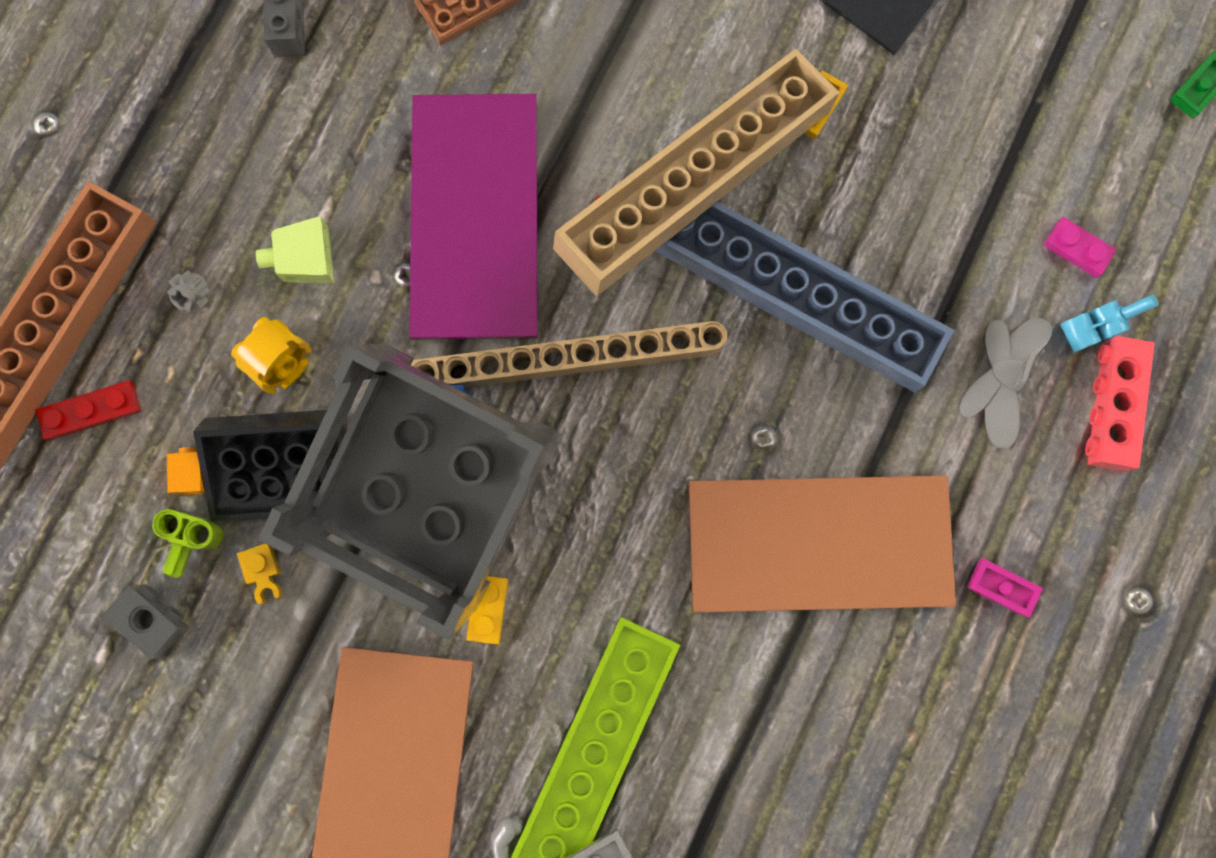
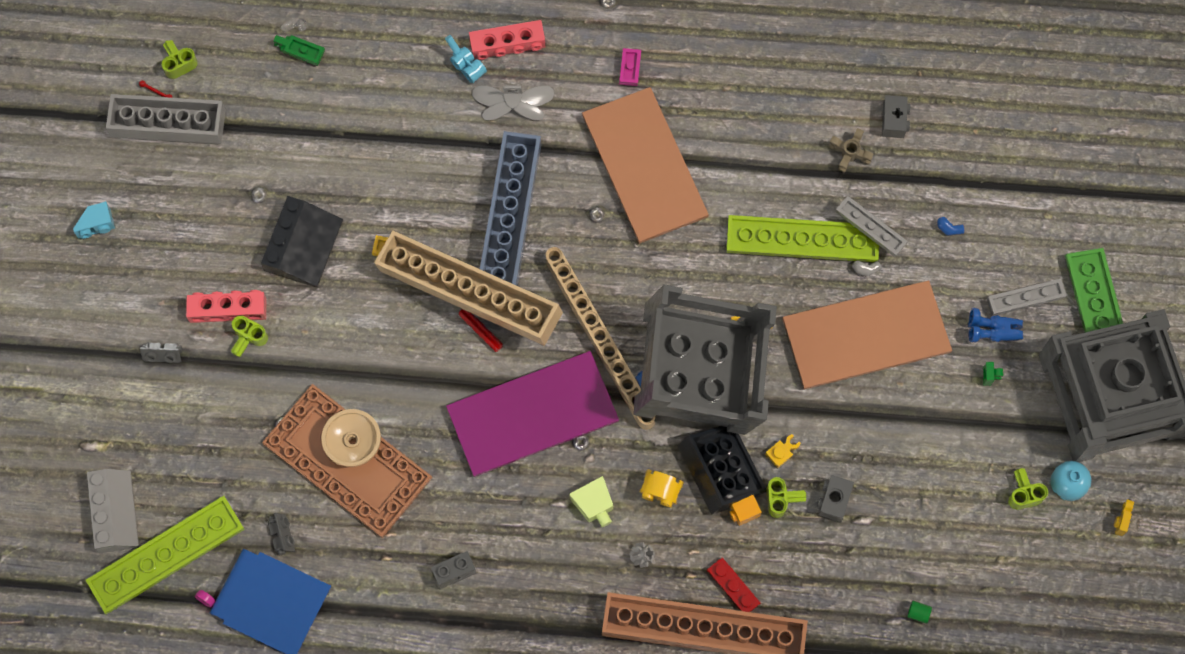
camera: 110 degrees left, 10 degrees down
dark pink plate [1043,217,1117,278] -> none

